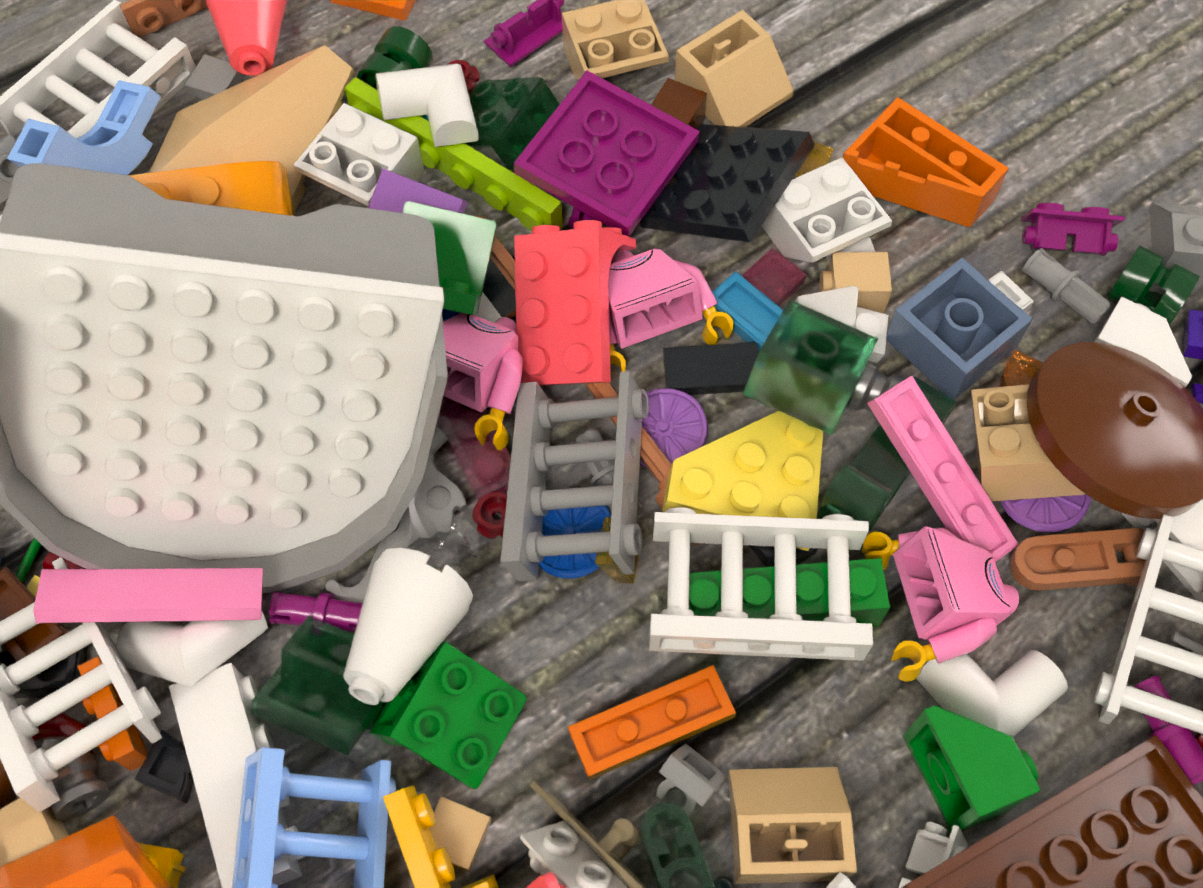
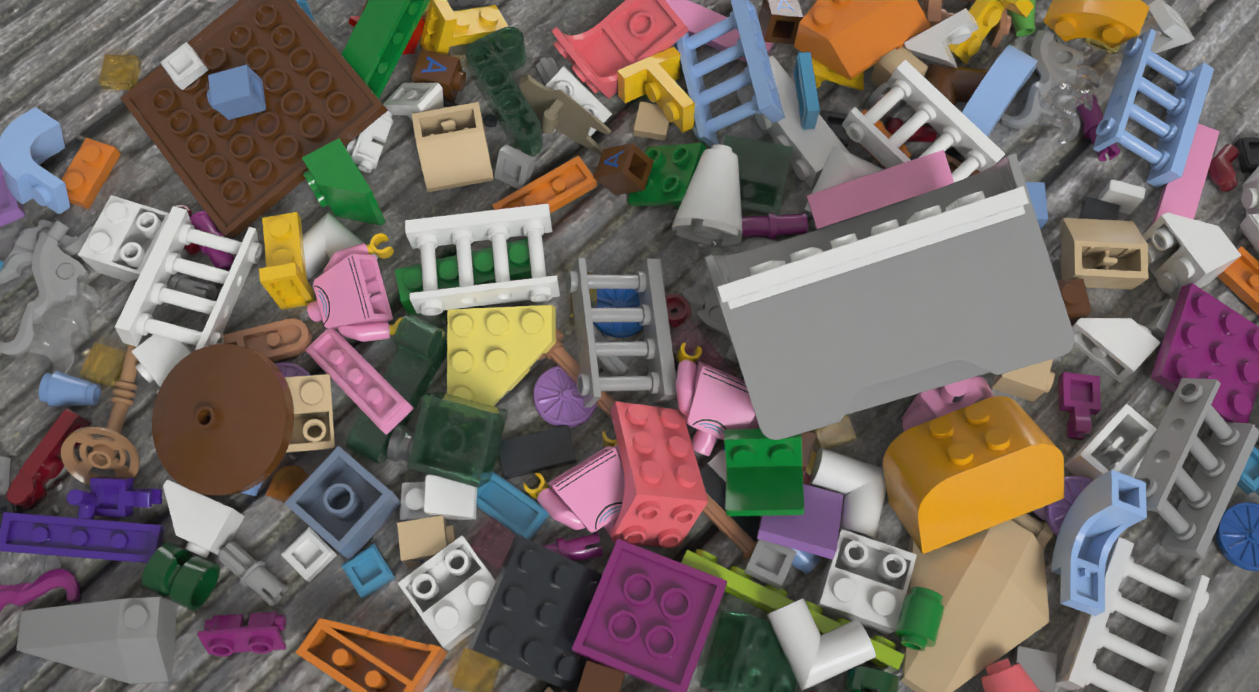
camera: 170 degrees right, 5 degrees up
none -> yellow bracket [259,212,315,310]
none -> dark azure tile [341,544,396,599]
none -> magenta pin [543,532,603,562]
none -> reddish brown brick [593,143,654,196]
none -> light grey tile [744,539,797,590]
none -> dark azure tile [793,52,820,130]
none -> green brick [895,587,945,651]

